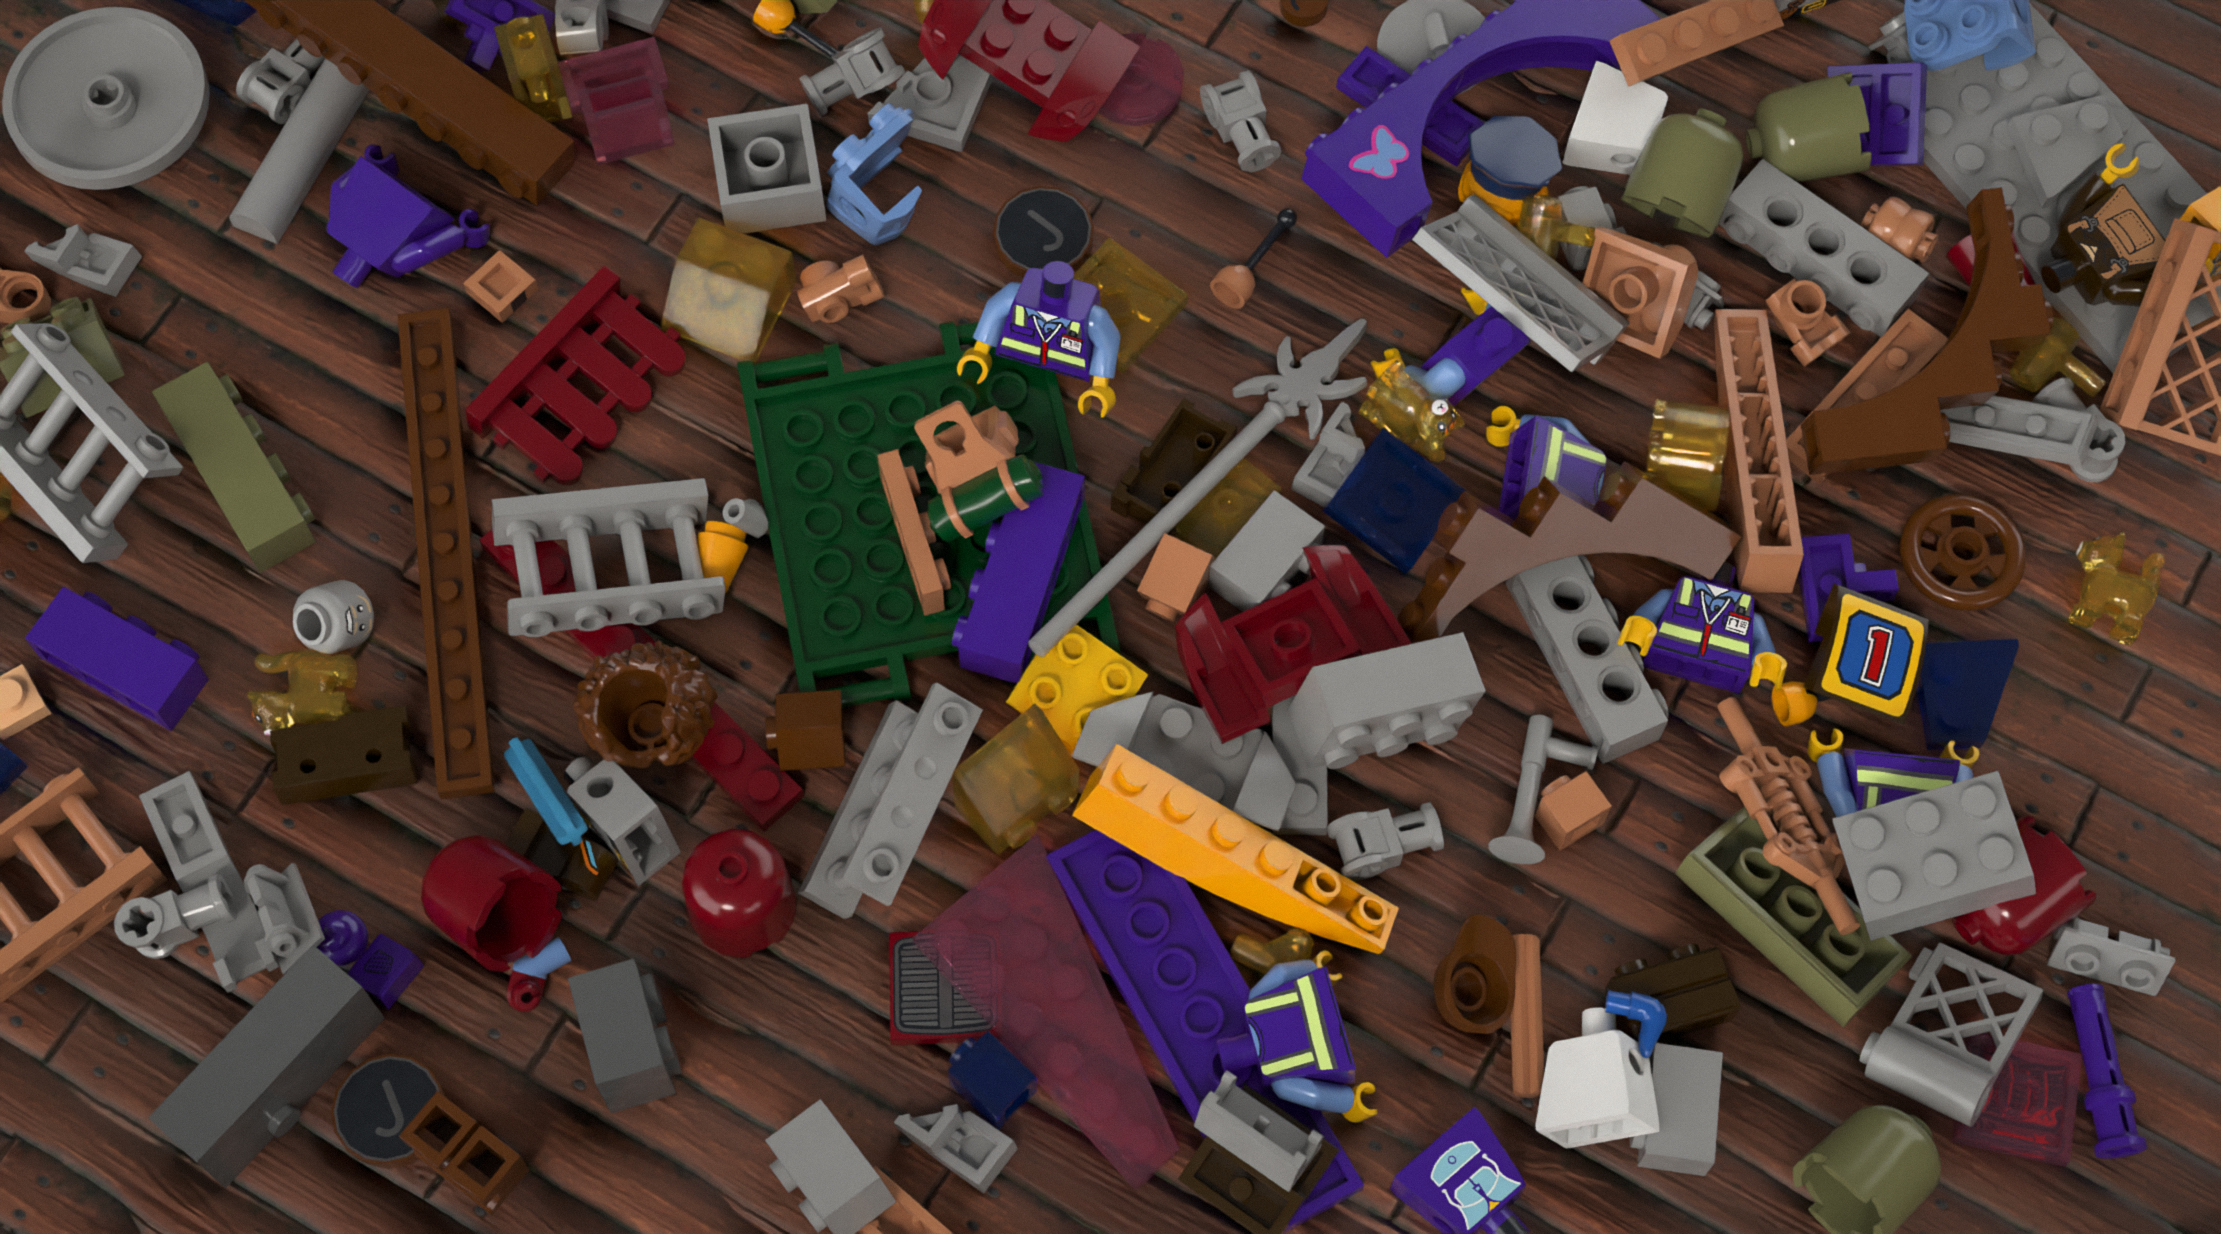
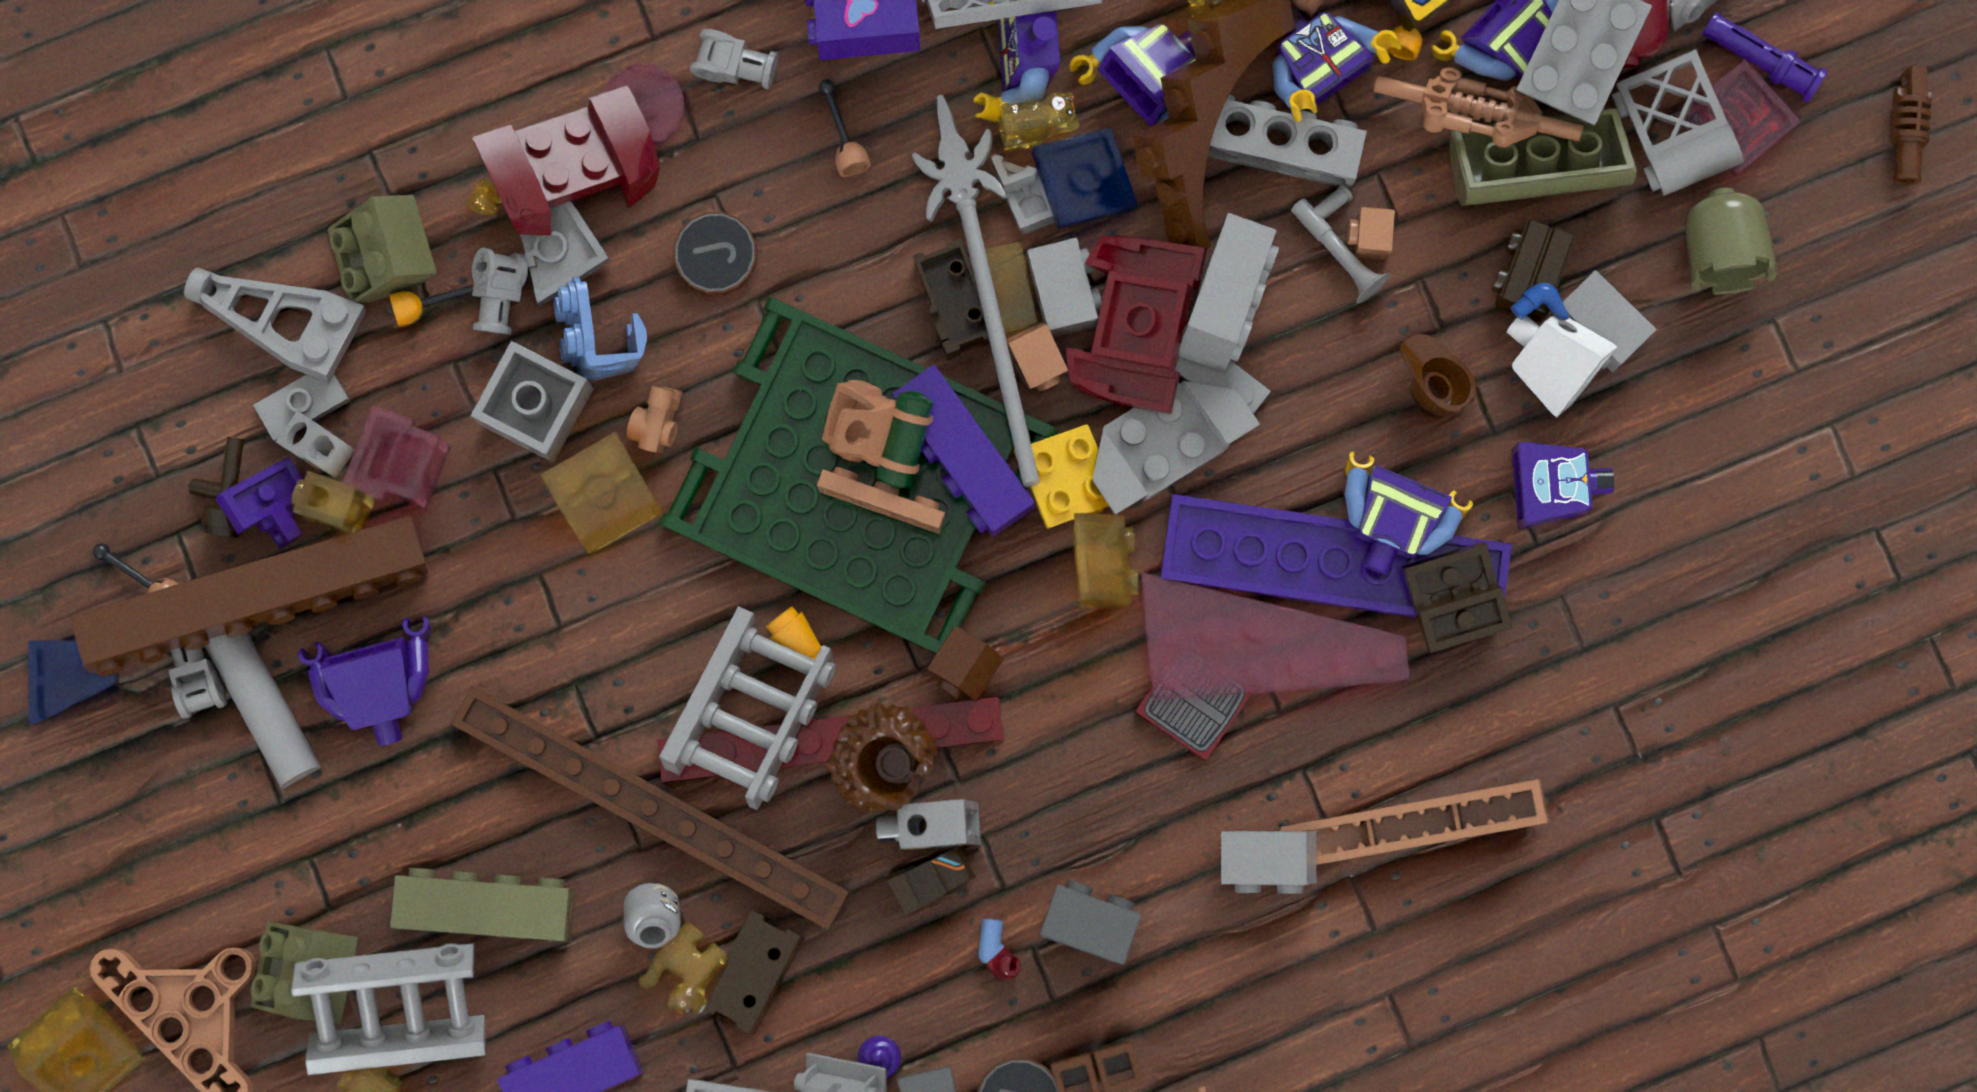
camera: 50 degrees left, 15 degrees up
light grey dish [2,7,210,190] -> none
light grey slope [24,224,142,297] -> none
dark purple slope [347,933,424,1010] -> none
dark red cylinder [421,835,562,972] -> none
nougat plate [463,250,539,323] -> none
dark red fence [465,265,685,485] -> none
dark azure axle [504,737,587,846] -> none
dark red cylinder [681,829,797,958] -> none
light grey arm [723,498,768,538] -> none
light grey fence [798,682,983,919] -> none
light grey slope [894,1104,1018,1193] -> none
clear blue brick [948,1031,1037,1130] -> none
torso [957,261,1121,418] -> none
light orange slope [1072,744,1399,954] -> none
clear yellow plate [1073,237,1188,373] -> none
light grey hinge [1194,1070,1324,1192] -> none
clear yellow arm [1229,928,1314,974] -> none
light grey connector [1326,802,1444,881] -> none
nougat axle [1511,934,1544,1098] -> none

